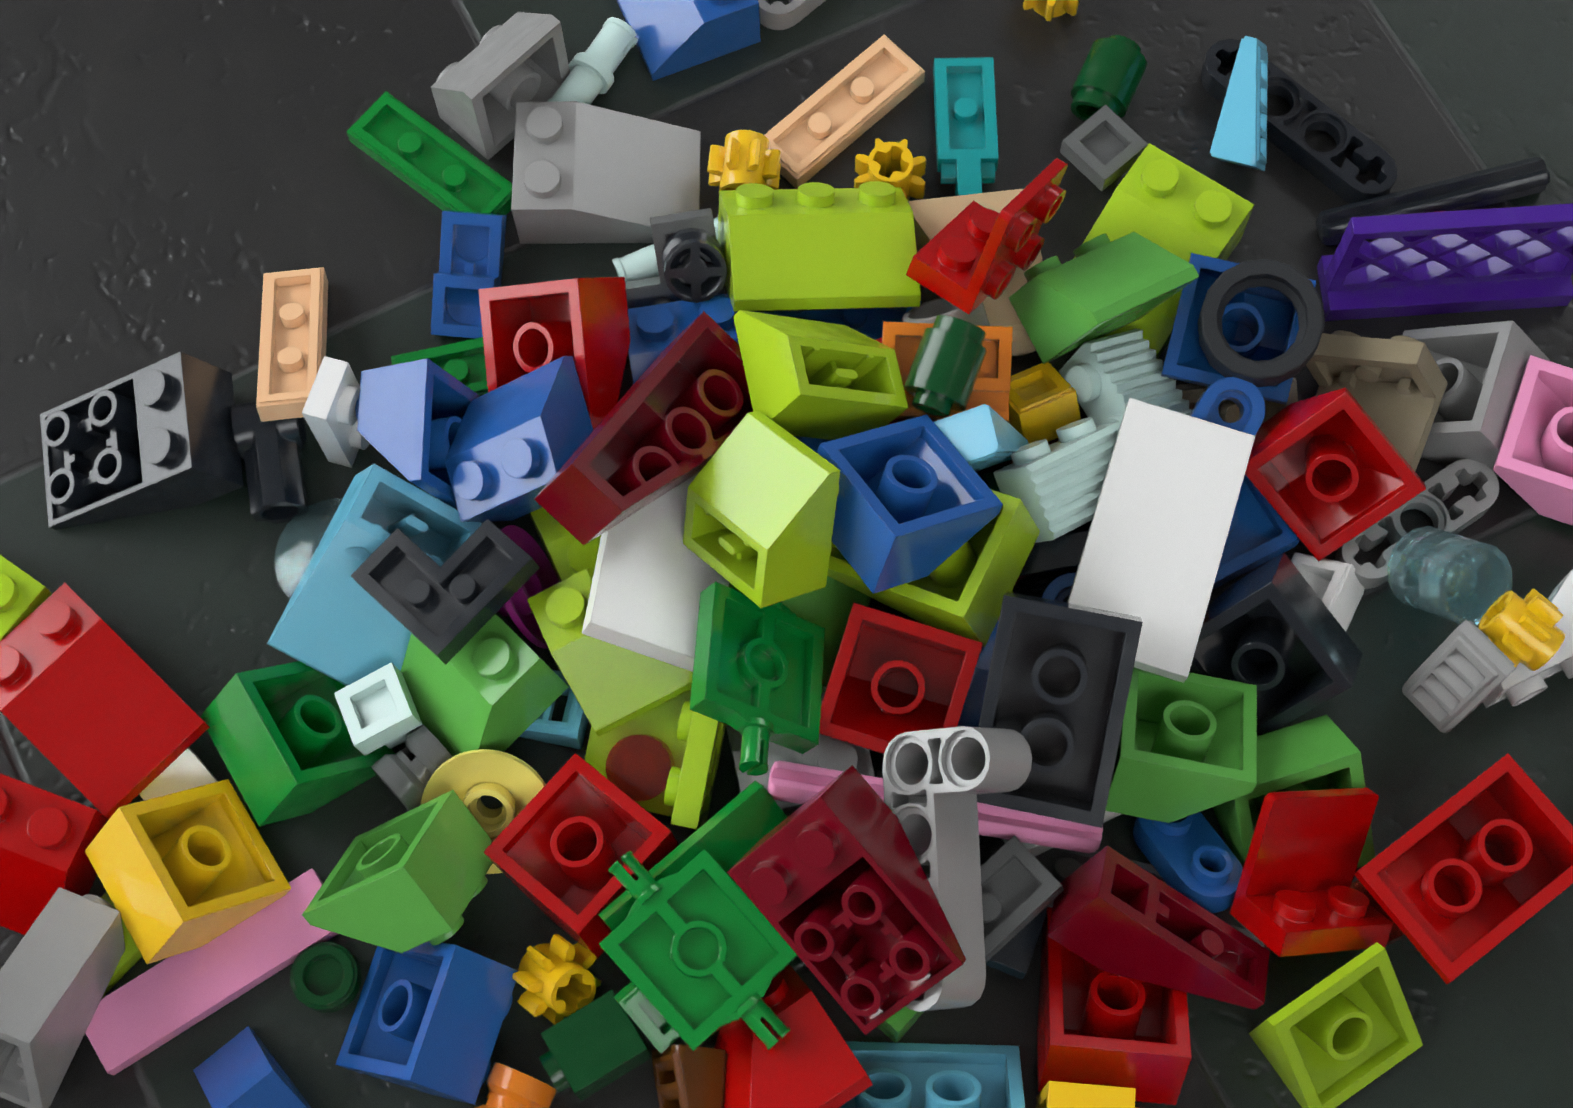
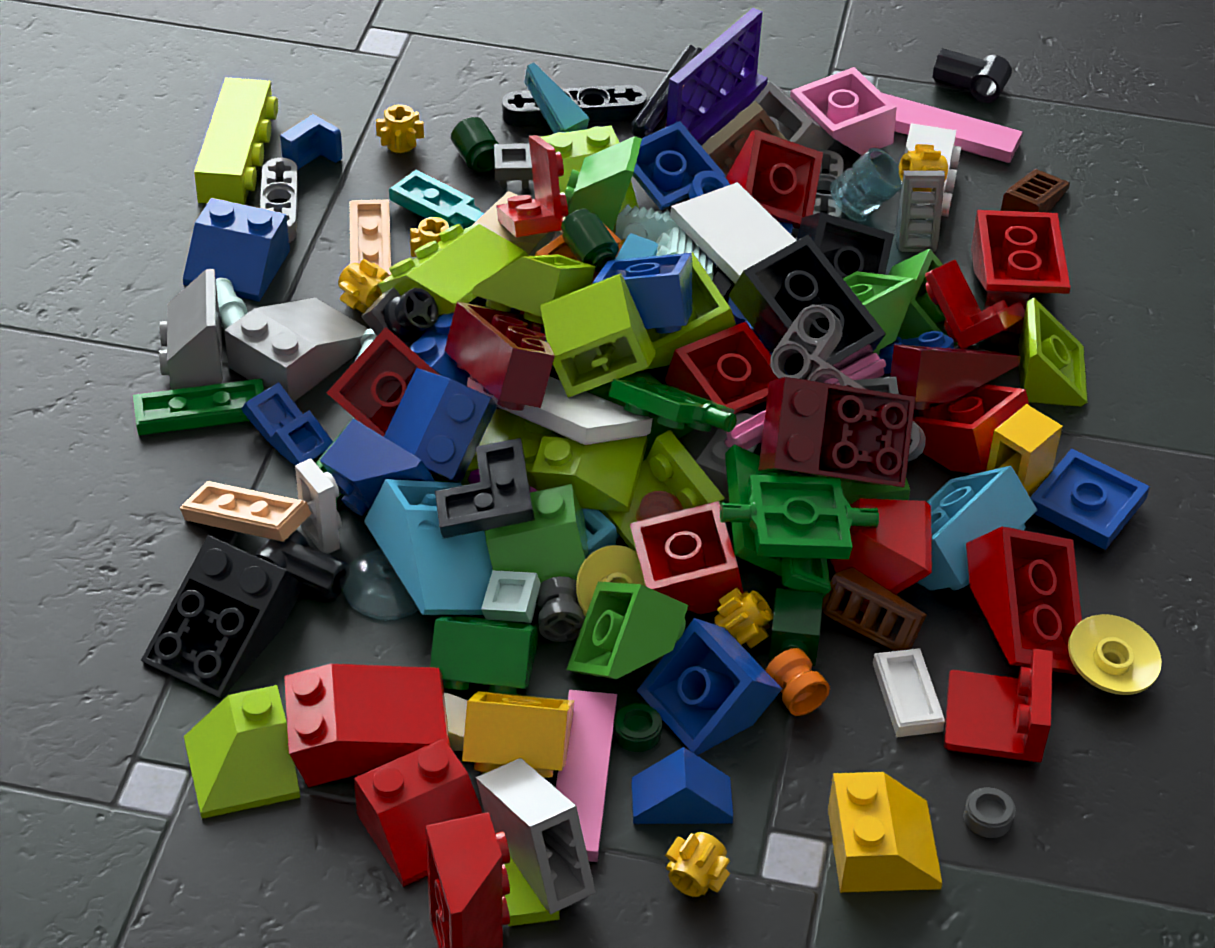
camera: 55 degrees left, 25 degrees down
black tyre [1198,259,1325,387] -> none

